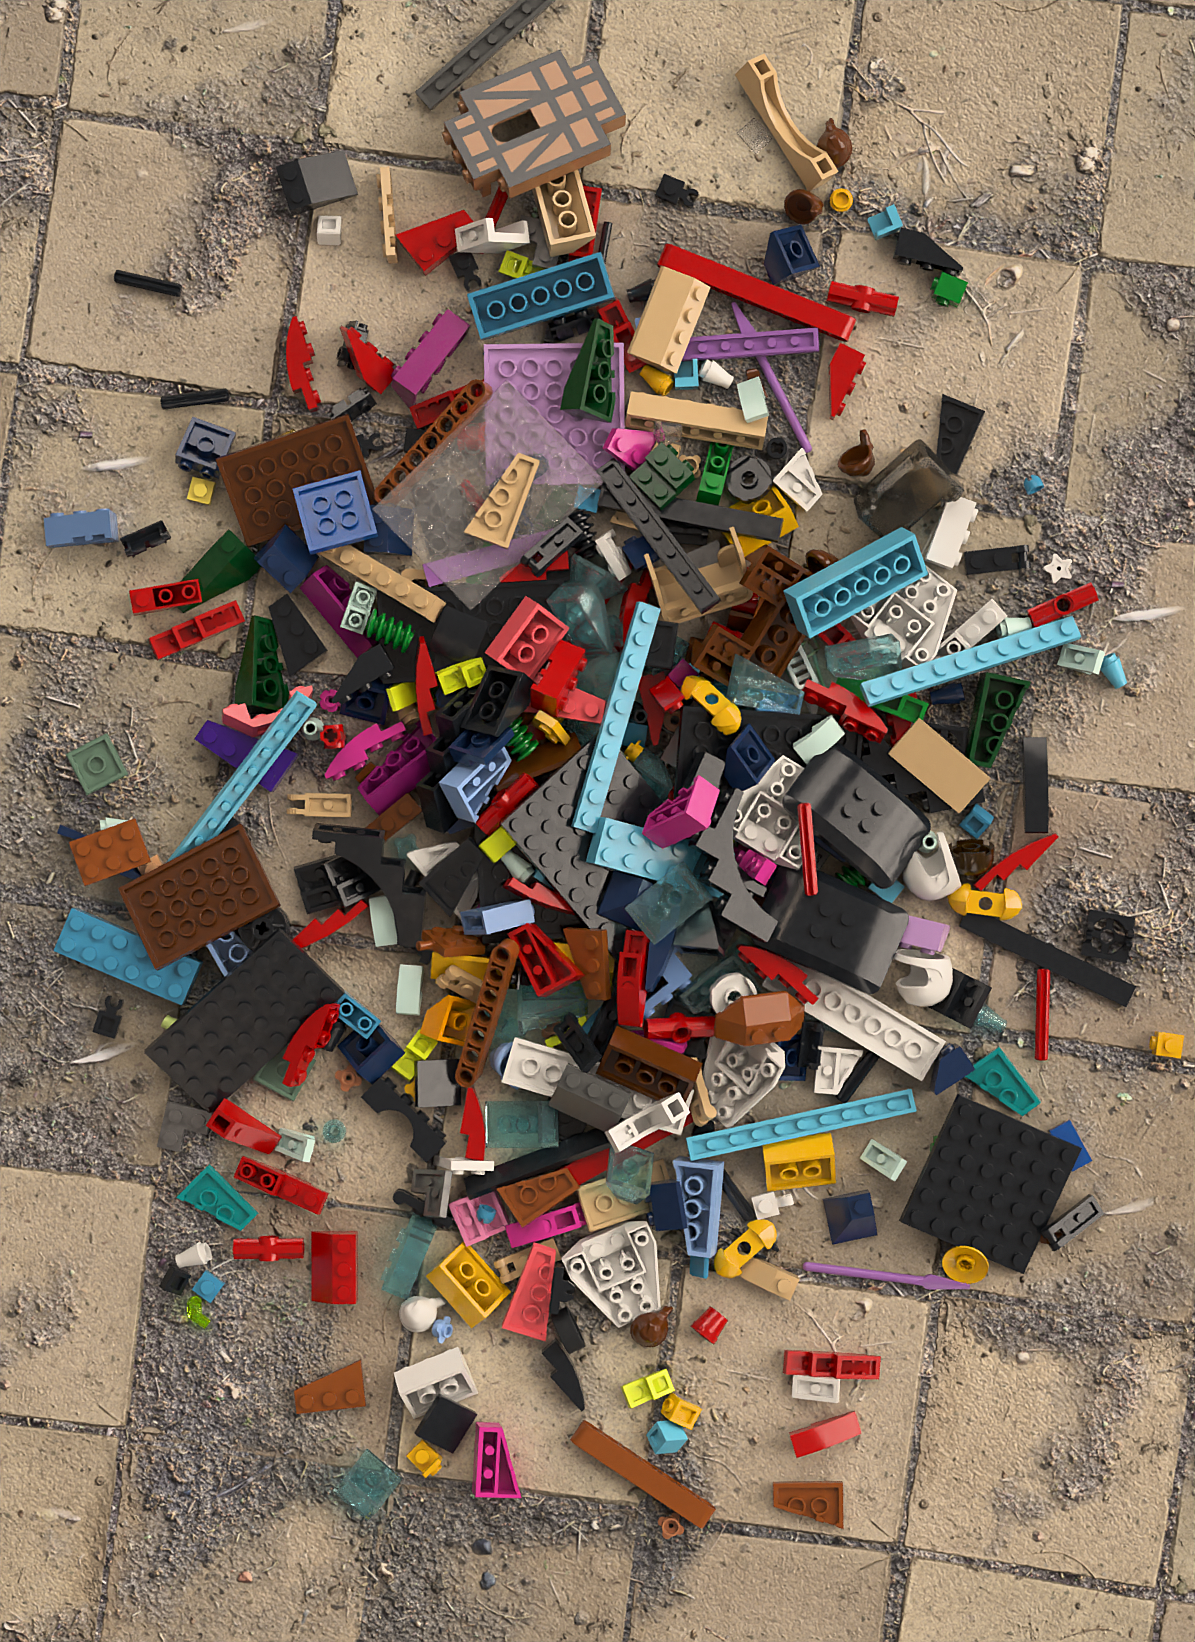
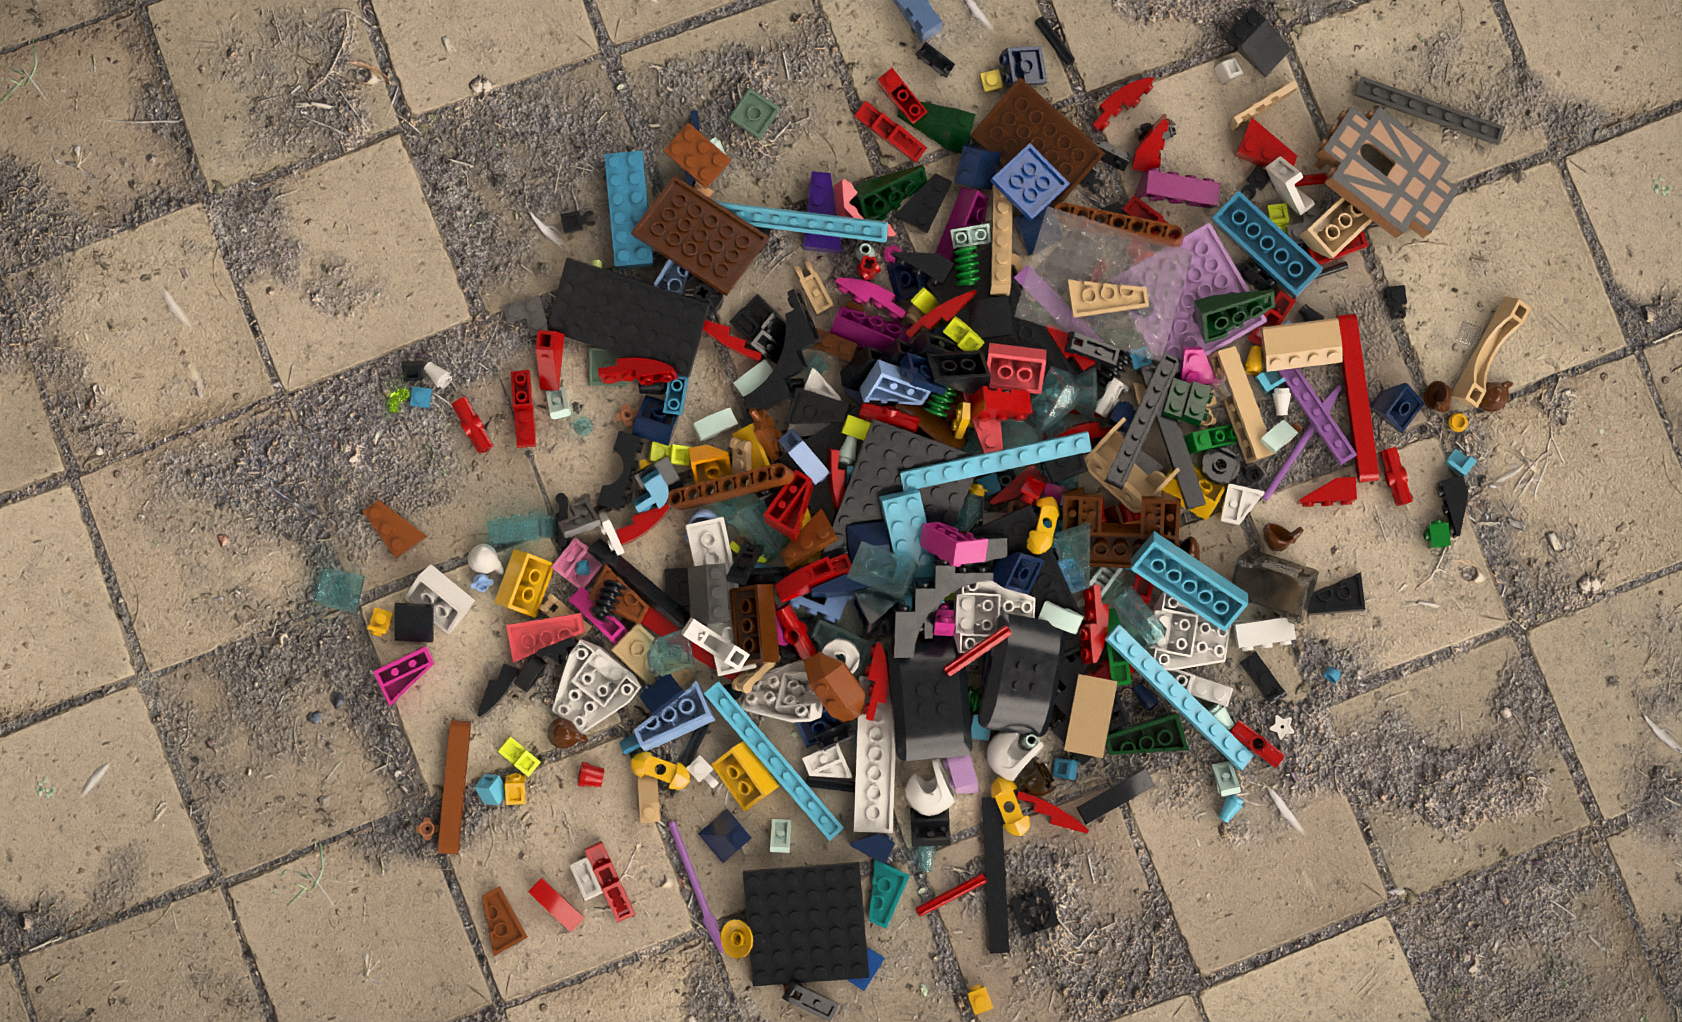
camera: 60 degrees right, 5 degrees down
teal wing [176,1164,258,1231] -> none
red slope [311,1231,358,1304] -> none
clear light blue slope [485,1100,559,1148] -> none
black hinge [662,520,708,545] -> none
none -> black piece [589,580,627,623]
none -> brick [632,469,669,513]

